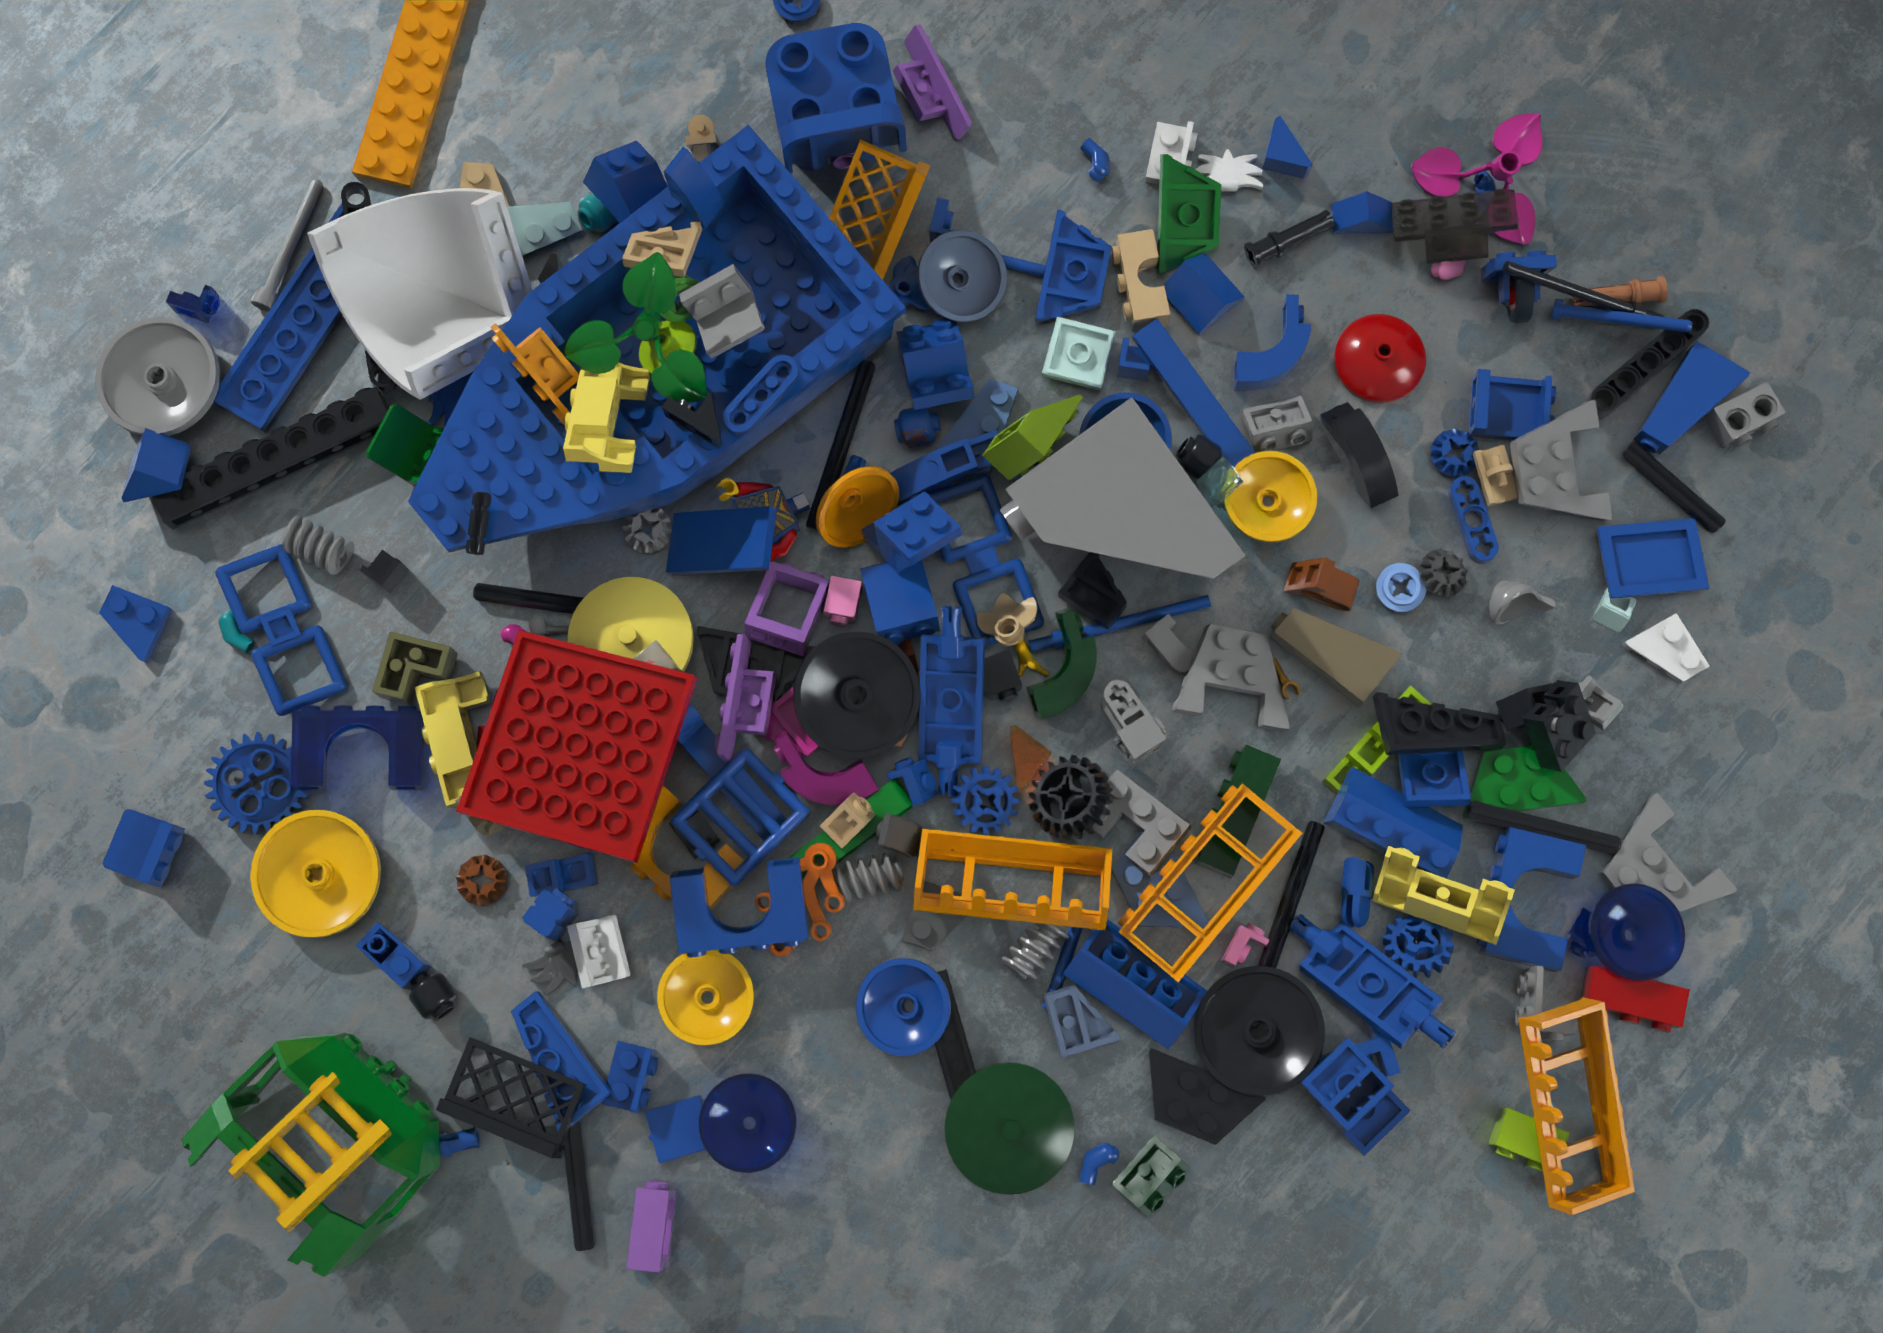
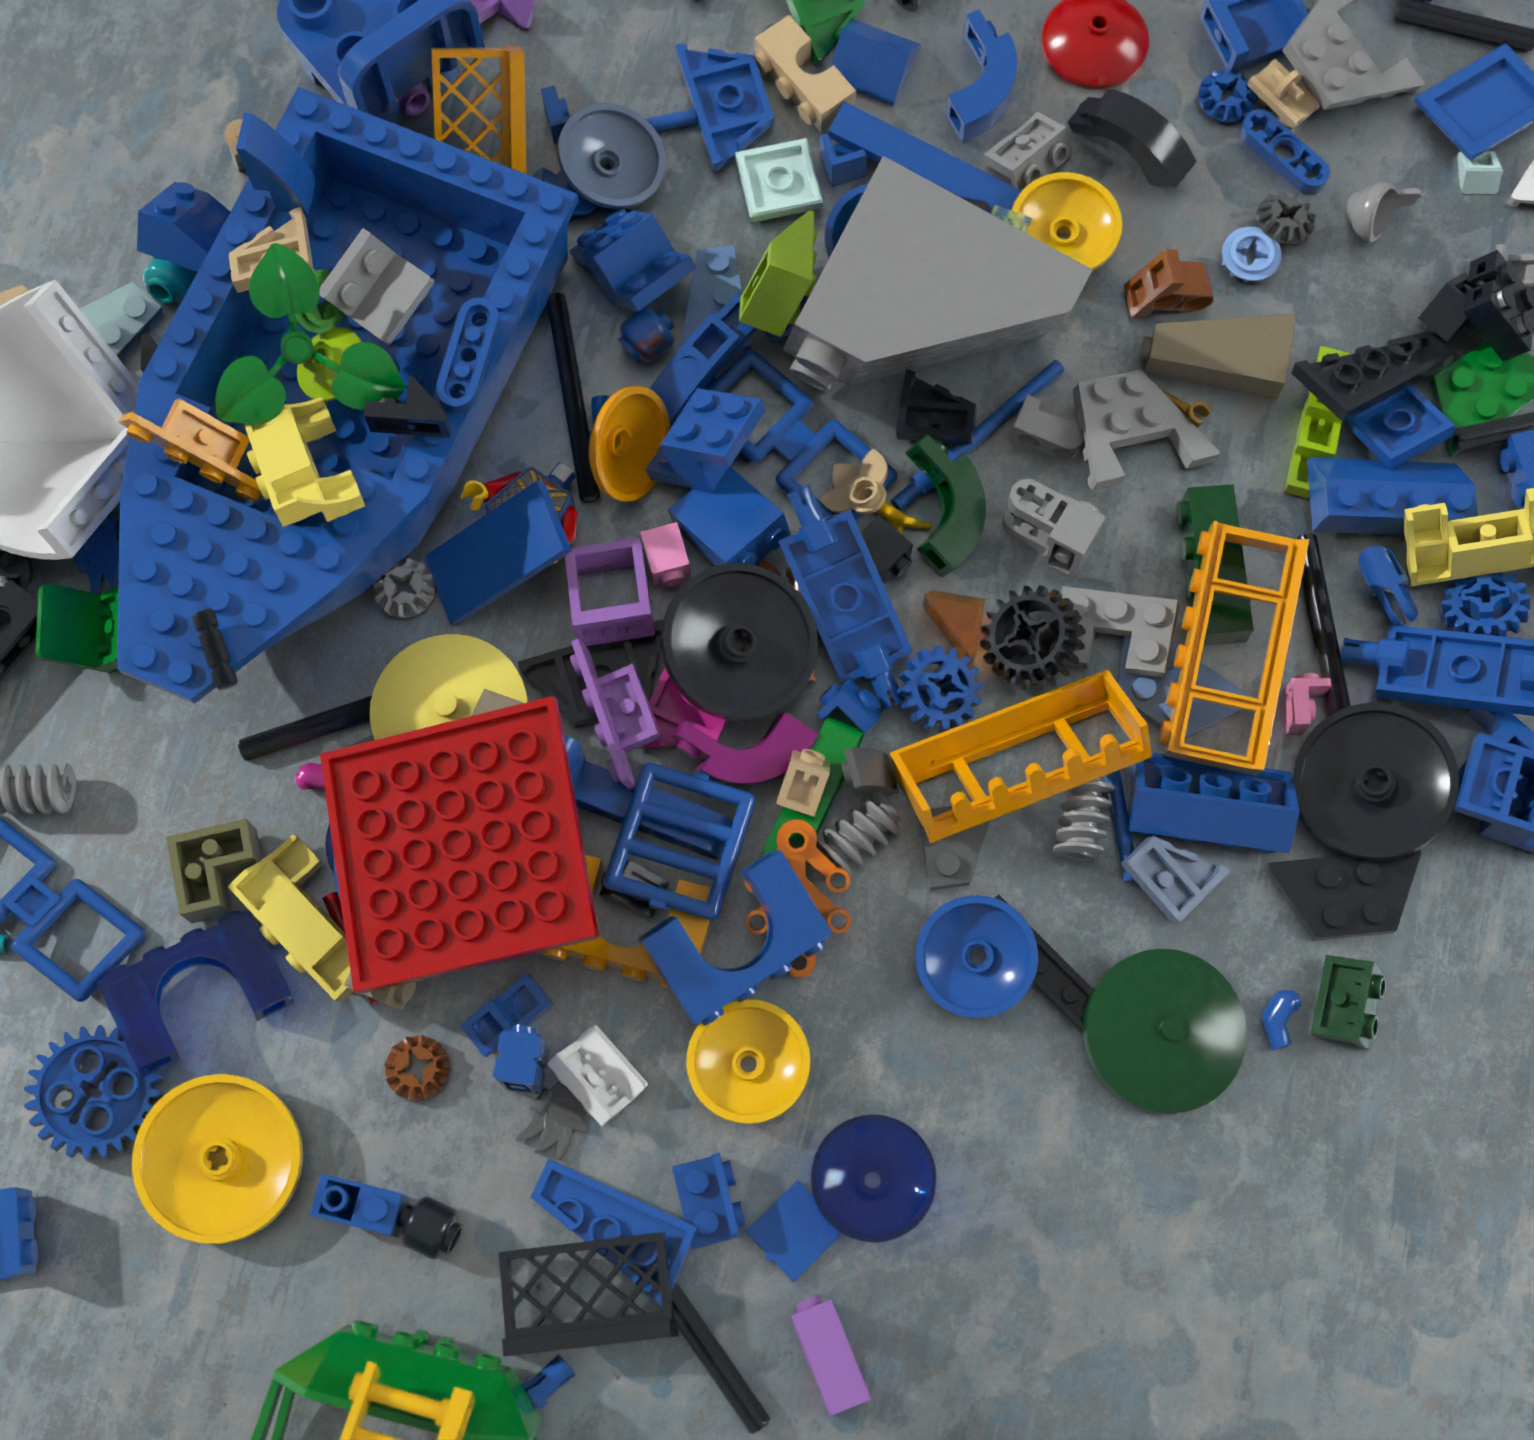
camera: 30 degrees left, 5 degrees down
black panel [358,550,409,594] -> none

